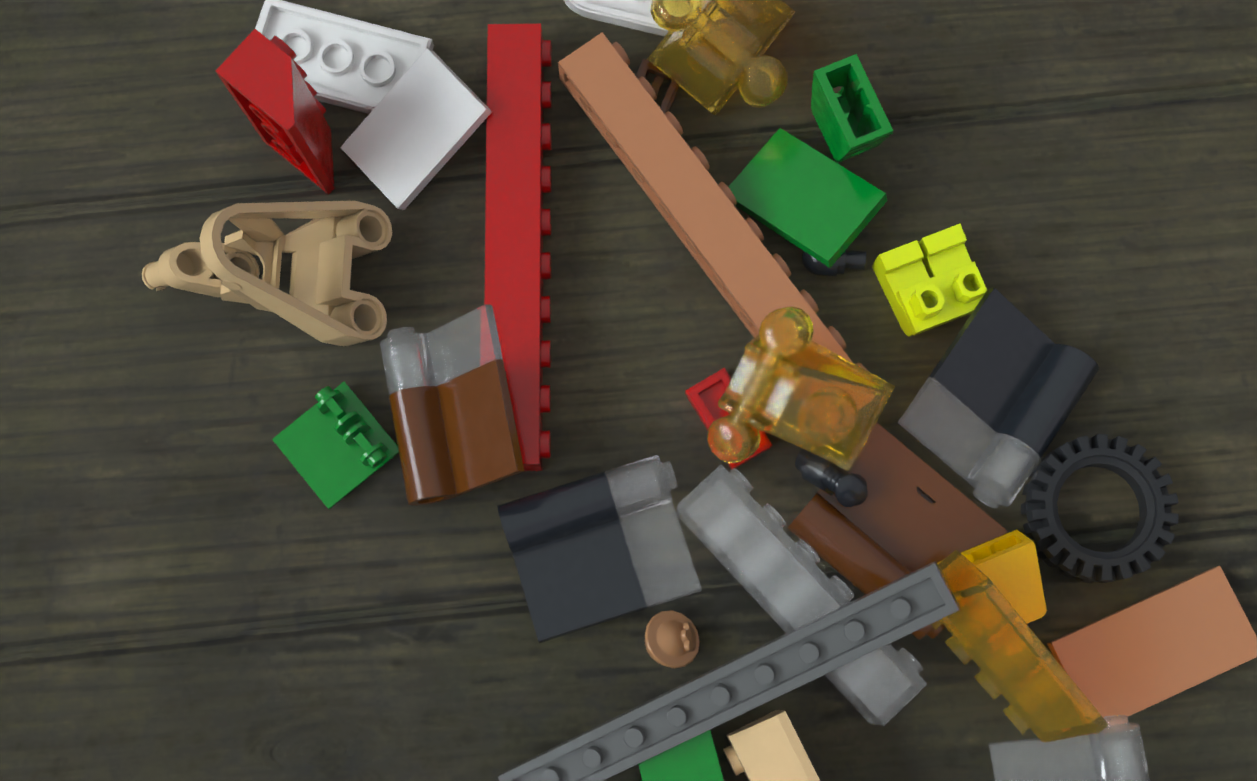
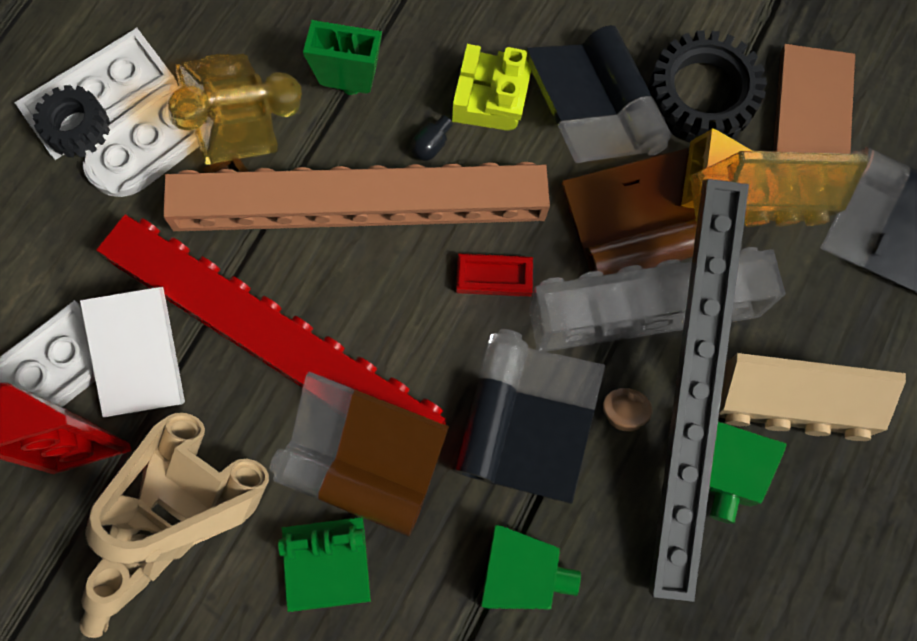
camera: 60 degrees left, 5 degrees down
clear yellow piece [707,306,895,471] -> none
green tile [729,128,887,268] -> none
black arm [795,446,868,507] -> none
none -> green torso [481,525,581,609]

